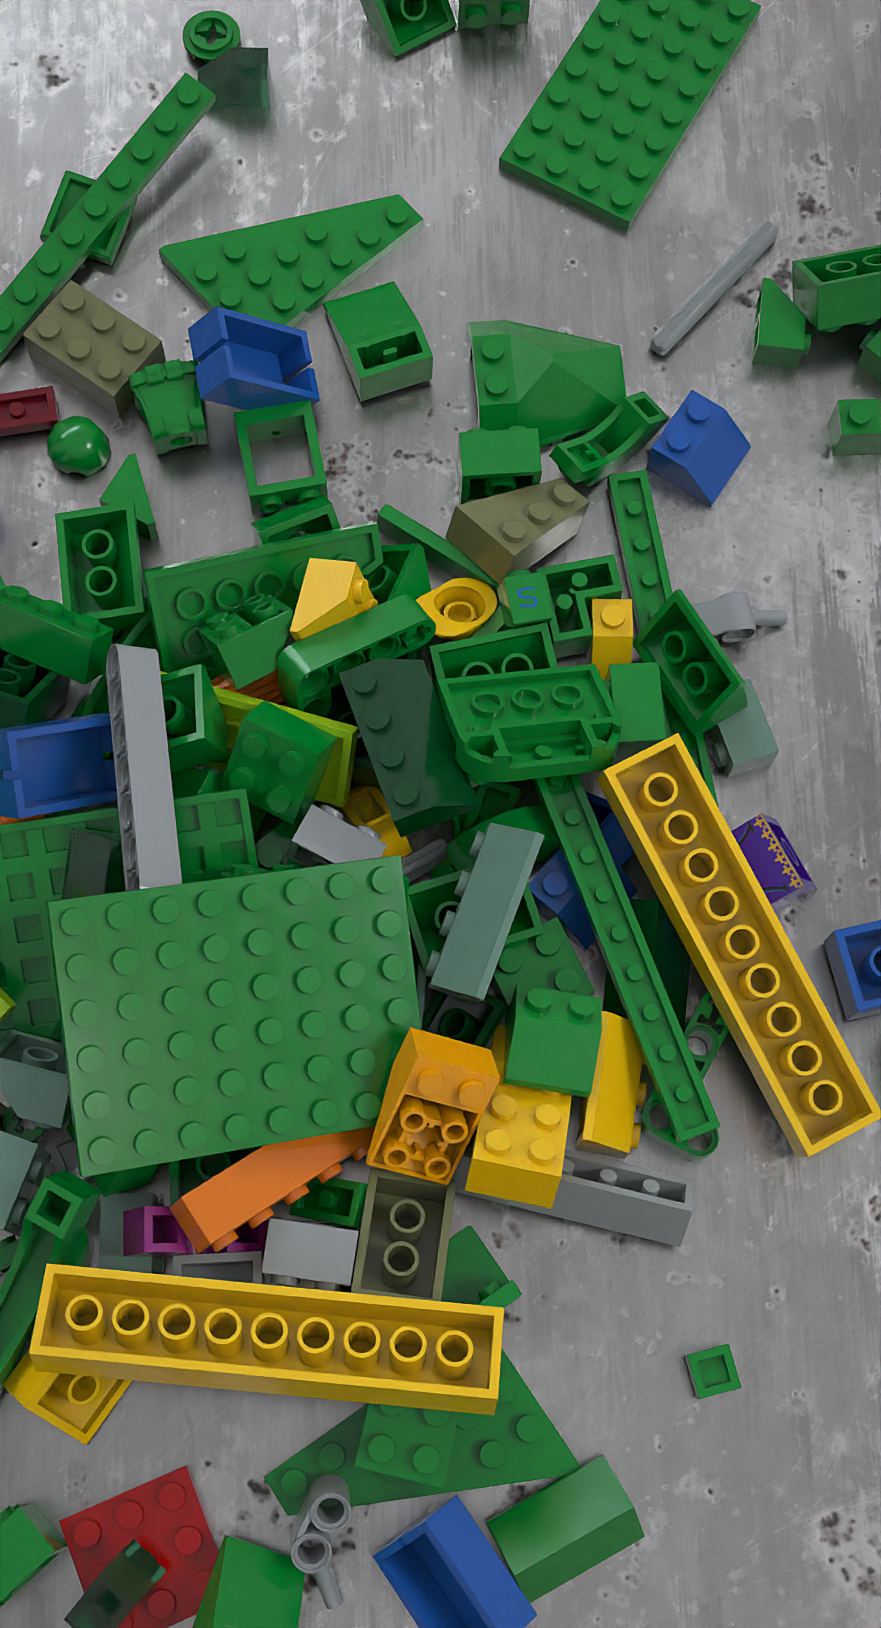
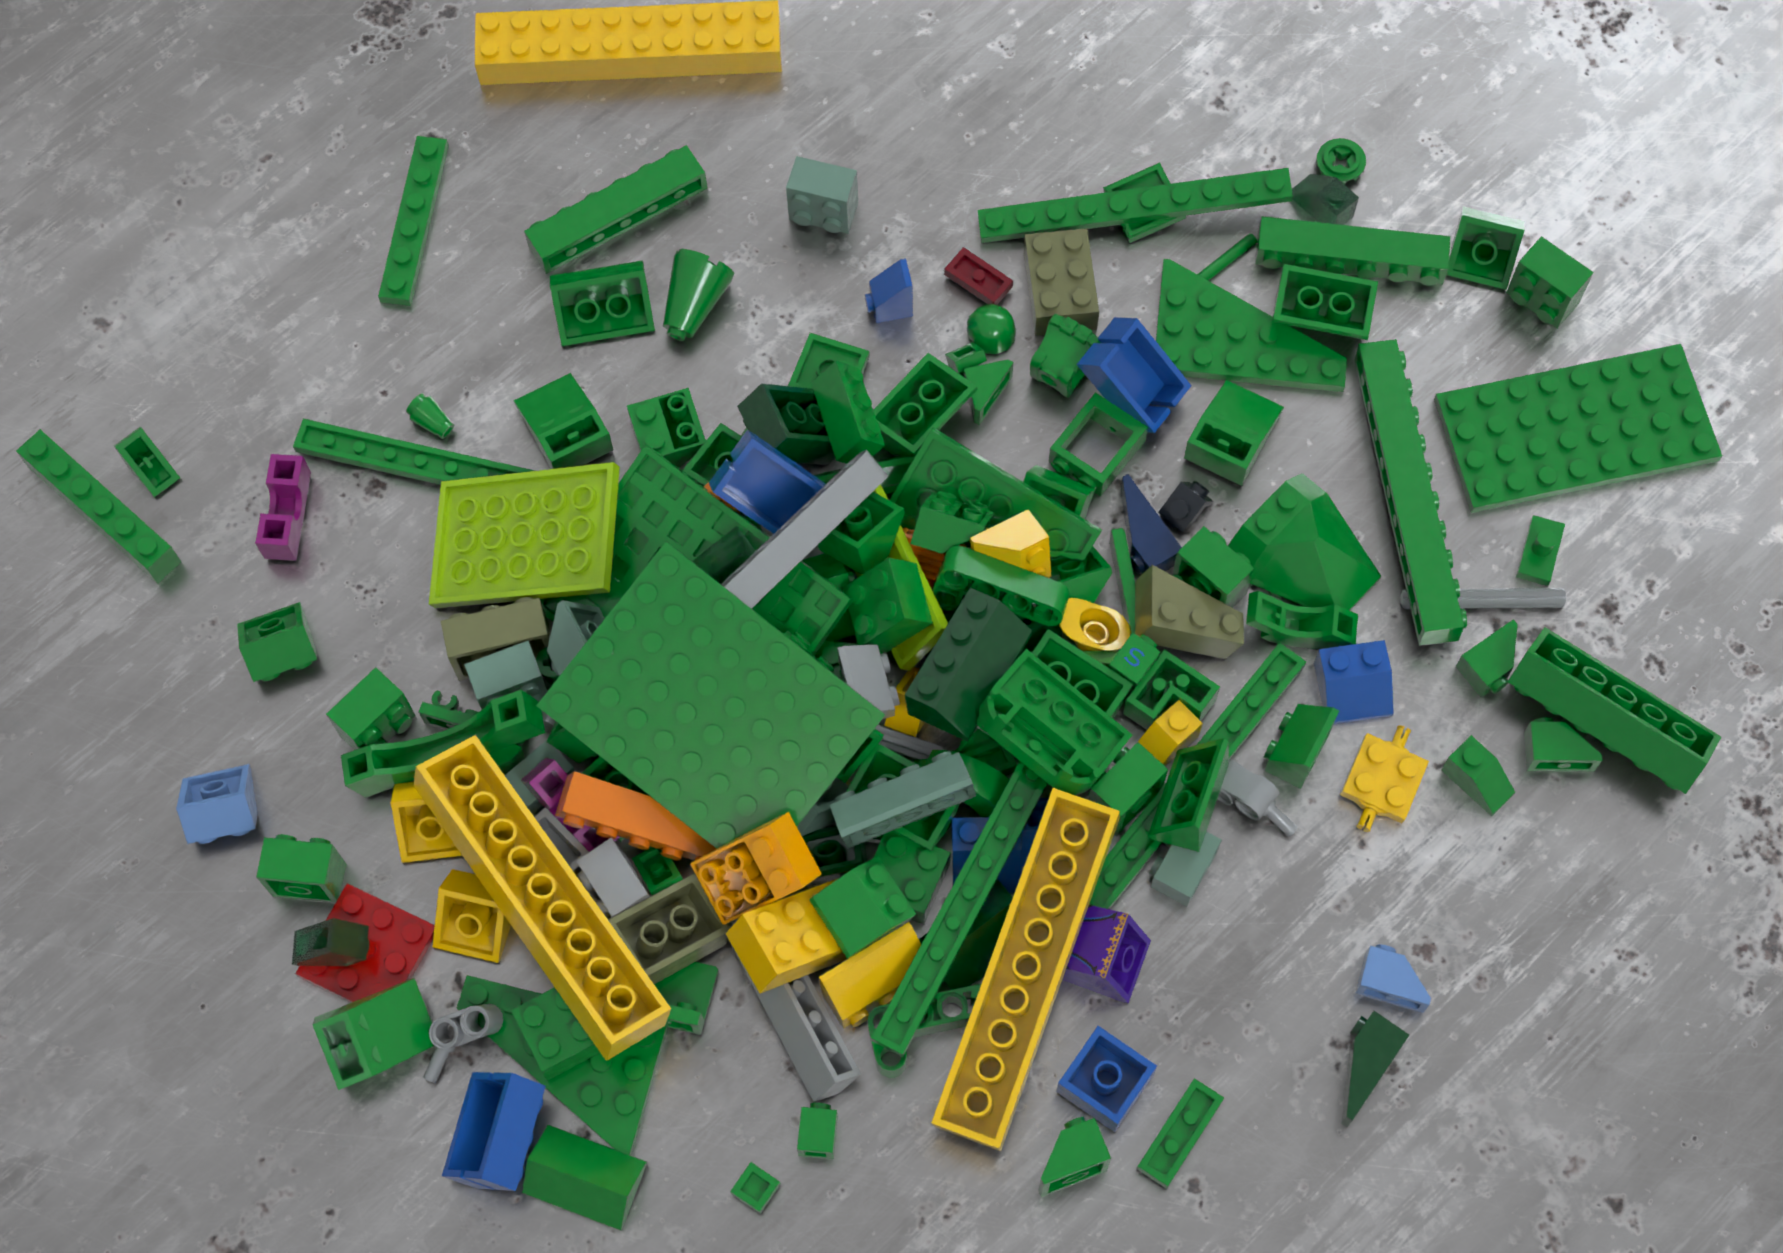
camera: 55 degrees right, 5 degrees down
none -> yellow slope [432,869,511,963]
none -> green brick [797,1103,838,1159]
none -> green plate [945,342,987,373]
none -> dark blue slope [1120,474,1182,575]
none -> black bracket [1158,480,1214,532]
none -> green bar [1197,233,1257,281]
none -> green brick [1255,216,1450,286]
none -> green slope [1263,704,1339,789]
none -> green slope [1273,264,1378,340]
none -> yellow plate [1340,725,1429,832]
none -> green brick [1354,339,1467,646]
none -> green tile [1516,515,1565,586]

